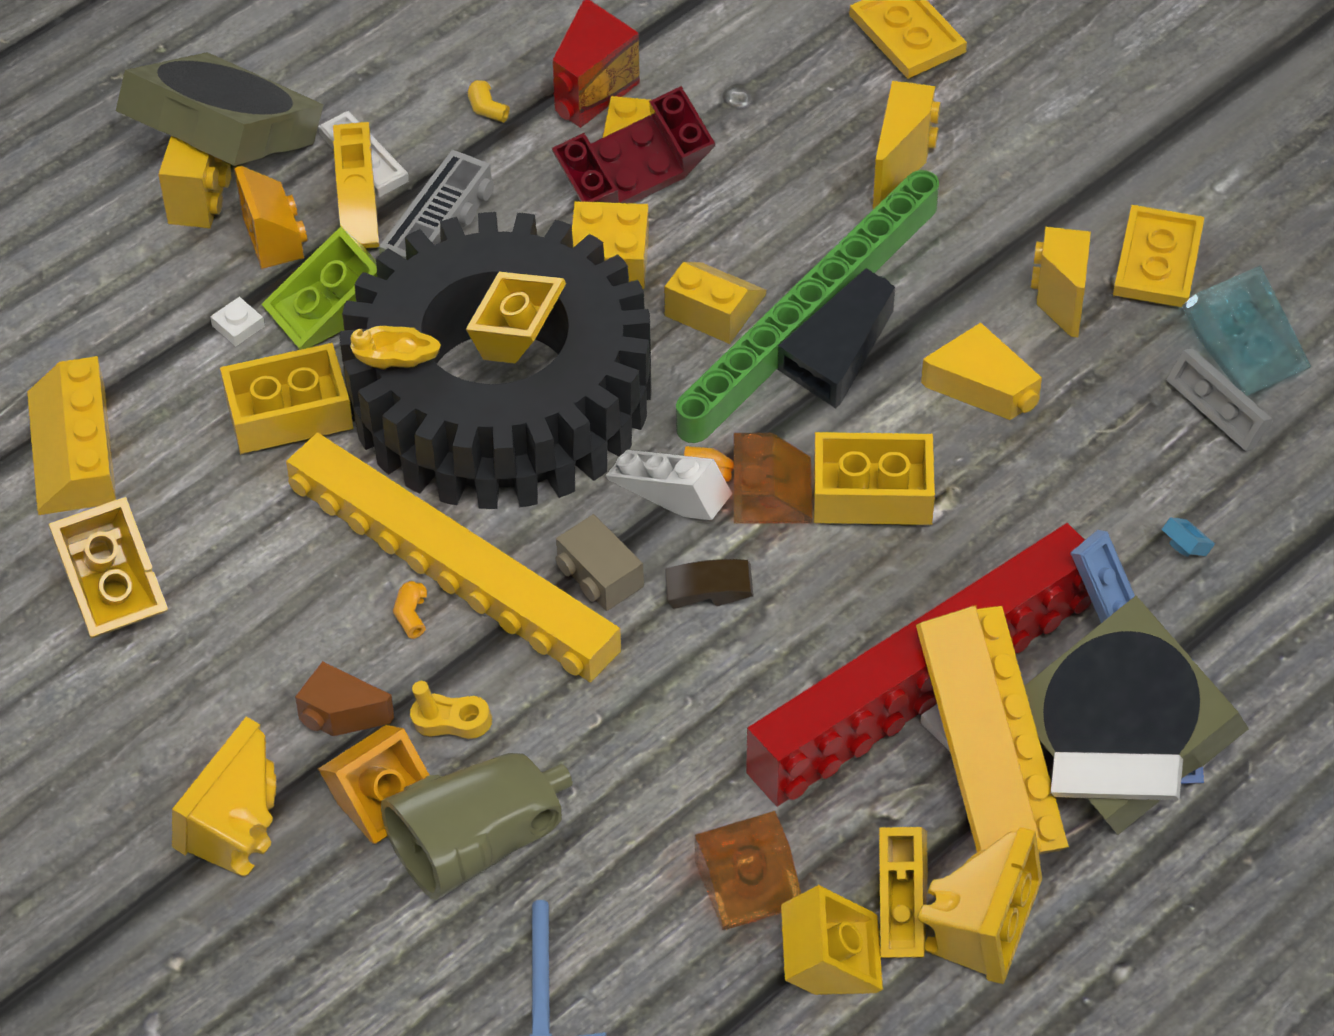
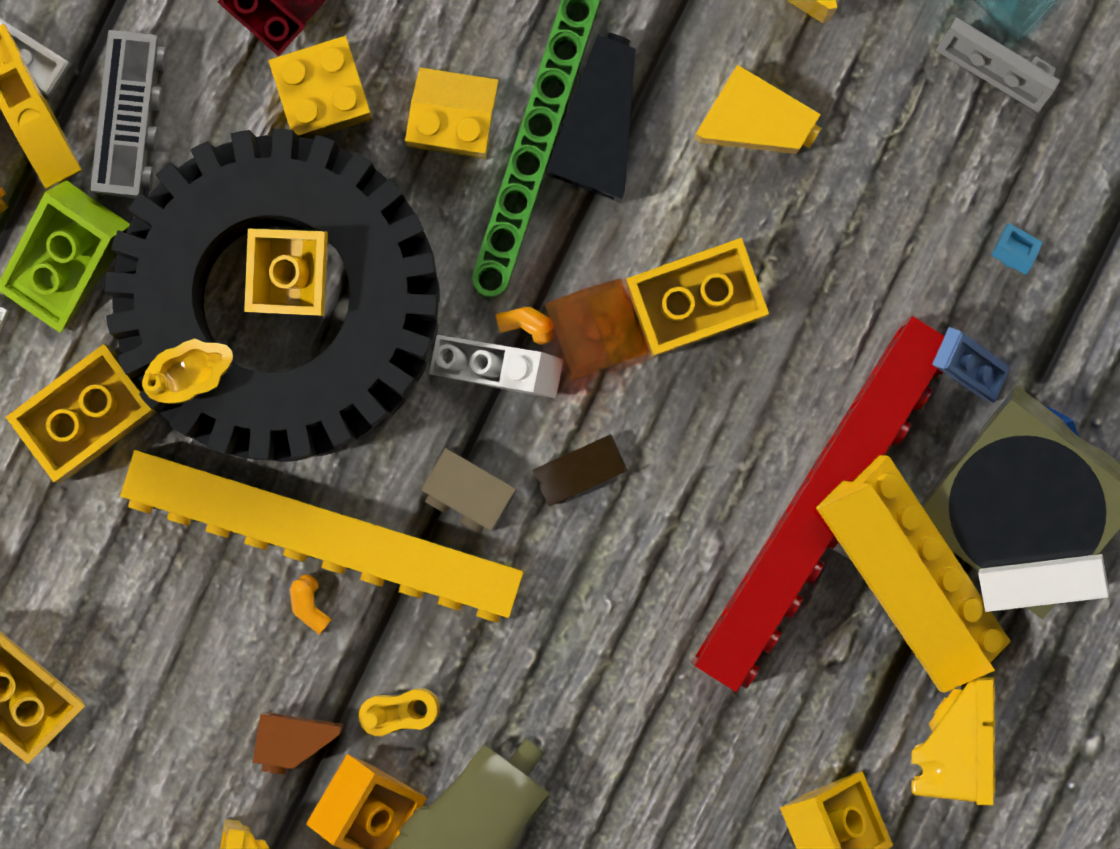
camera: 25 degrees left, 35 degrees up
clear orange slope [695,811,801,931] -> none
yellow slope [879,827,928,958] -> none

